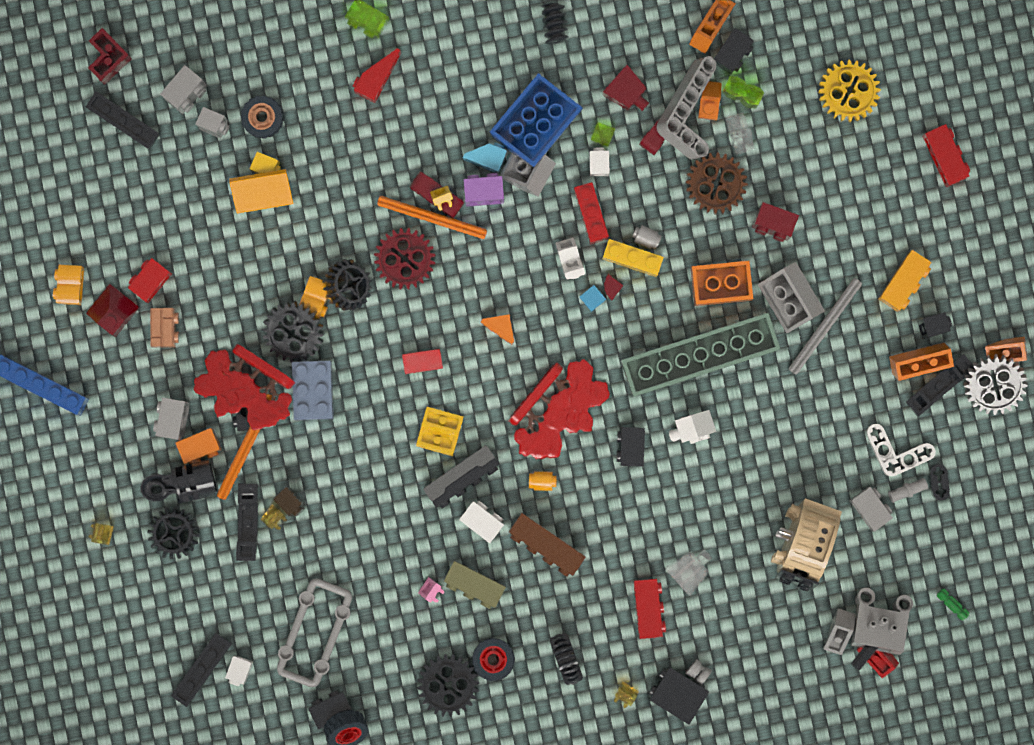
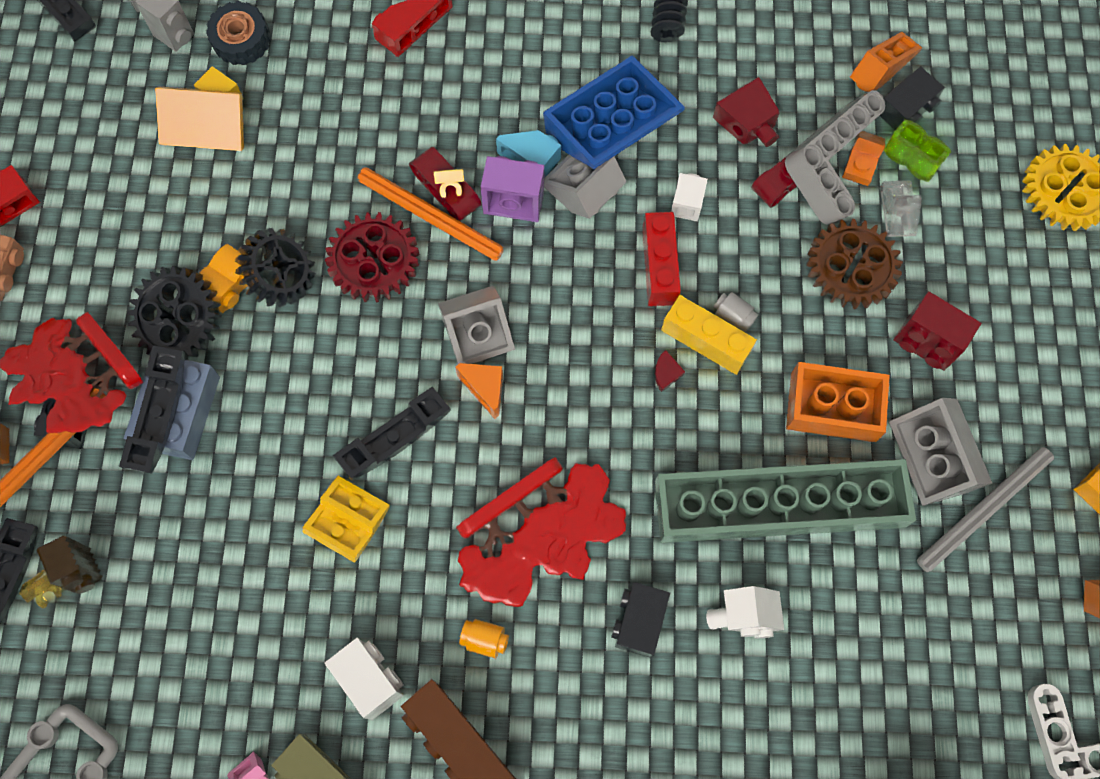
camera: 10 degrees right, 15 degrees down
slope [402,349,443,374] -> none
piece [423,445,499,509] -> none
white brick [555,238,585,279] -> none
dark azure tile [579,285,606,312] -> none
clear neon green tile [591,122,615,147] -> none
none -> black slope [119,346,185,474]
none -> black slope [333,386,451,480]
none -> light grey slope [438,286,515,364]

